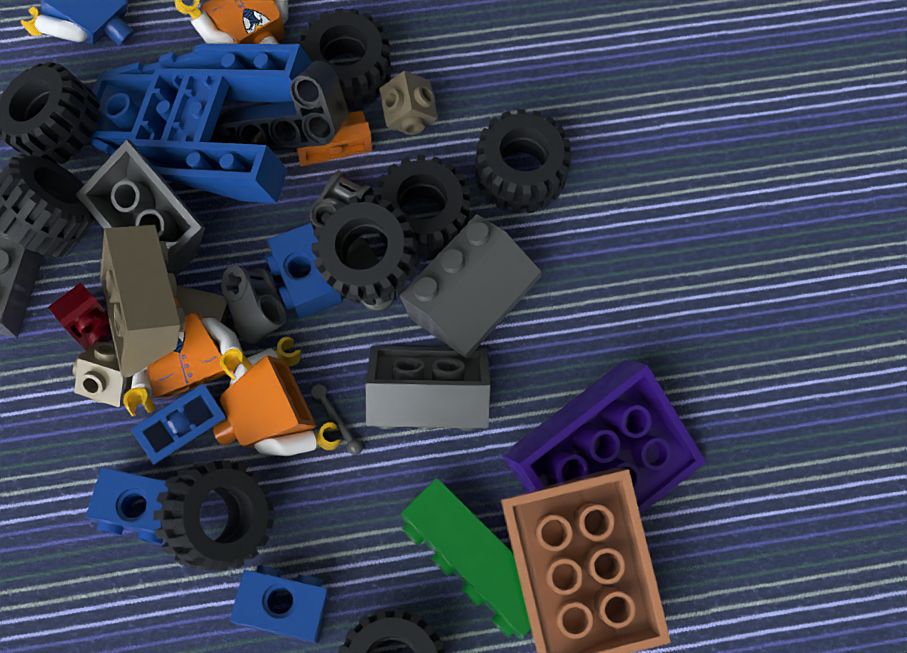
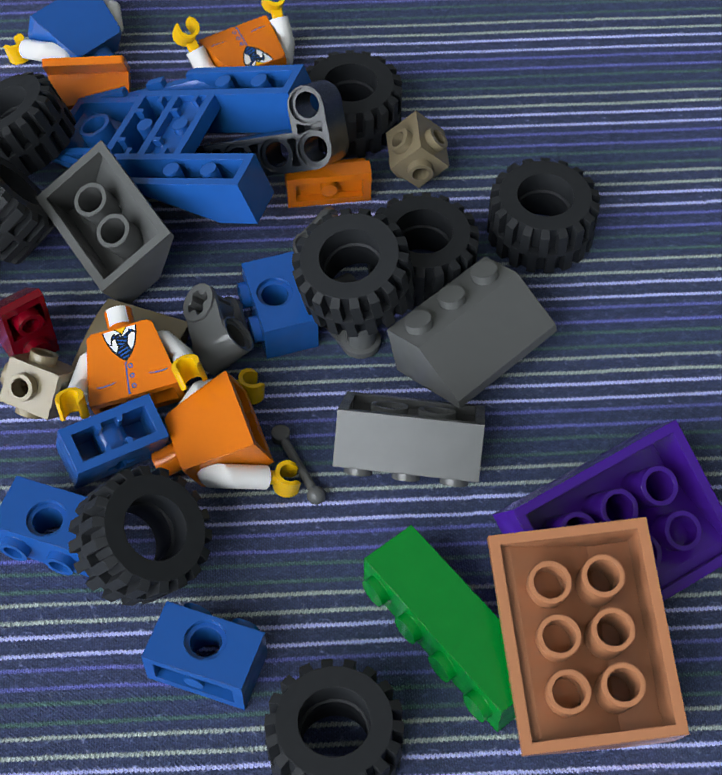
camera: 10 degrees right, 15 degrees down
dark tan slope [100,225,186,378] -> none
none -> orange panel [42,55,131,110]

